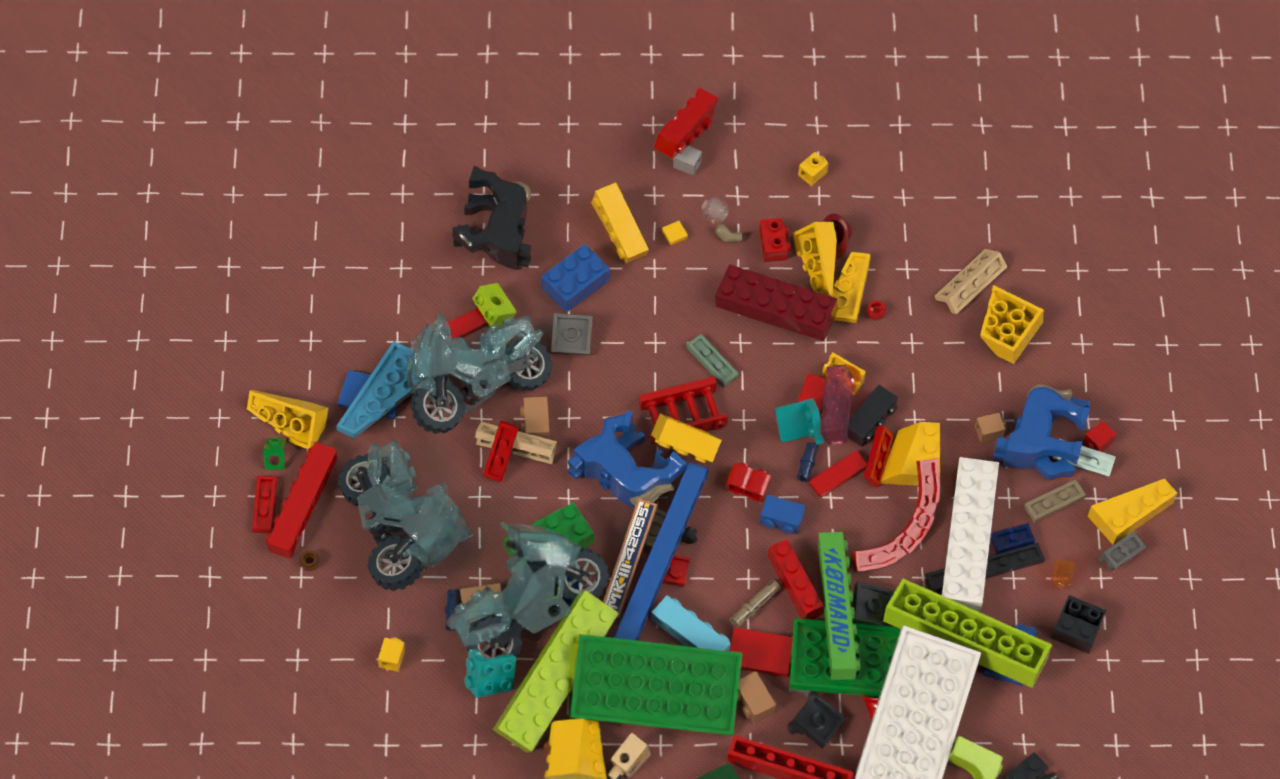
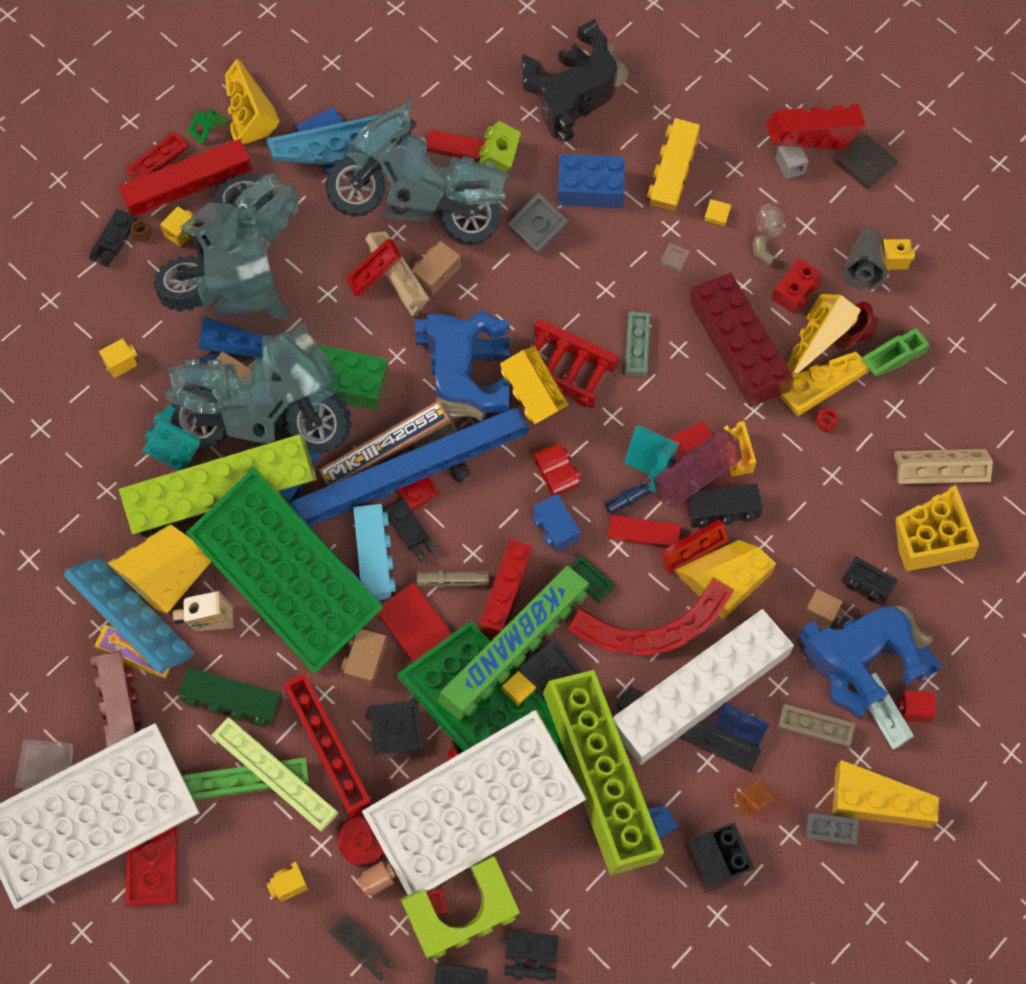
camera: 45 degrees right, 5 degrees up
none -> black hinge [89,209,137,267]
none -> yellow brick [160,206,197,247]
none -> blue wing [198,316,269,358]
none -> black hinge [385,499,437,563]
none -> yellow tile [501,671,536,706]
none -> dark green tile [569,555,616,604]
none -> clear tile [660,243,690,272]
none -> clear smoke tile [836,135,898,190]
none -> black bracket [841,556,898,605]
none -> dark grey cone [843,228,888,290]
none -> bright green slope [862,328,930,377]

